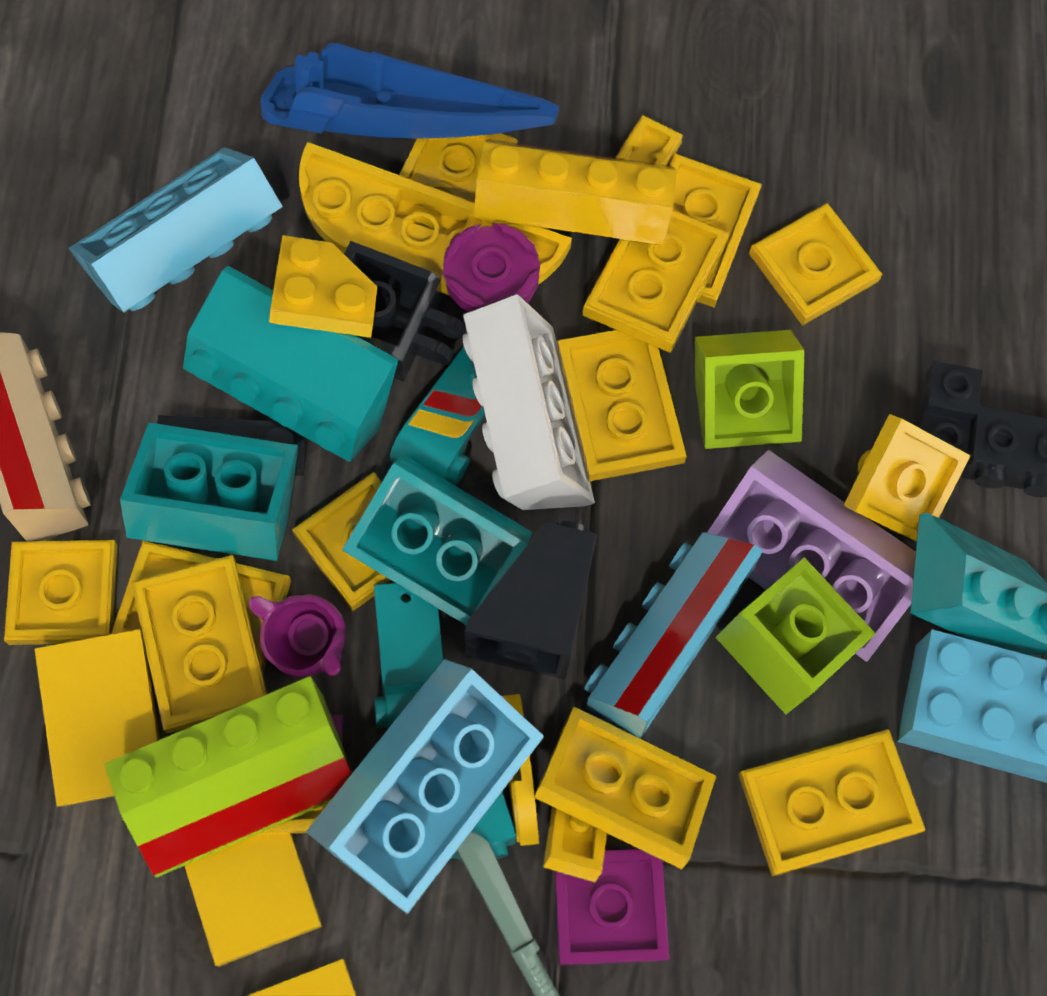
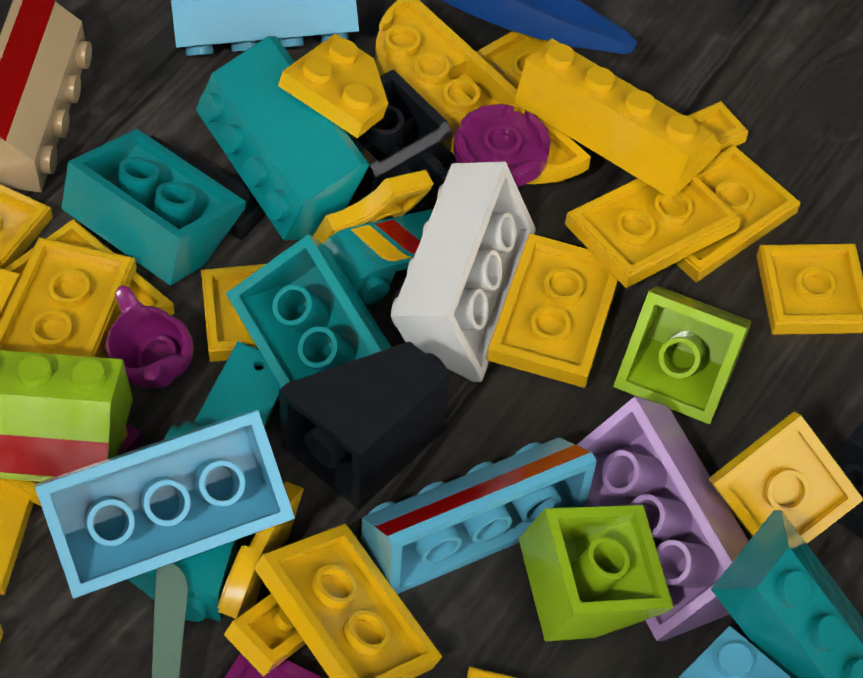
camera: 30 degrees right, 15 degrees down
none -> yellow tile [313,170,434,244]

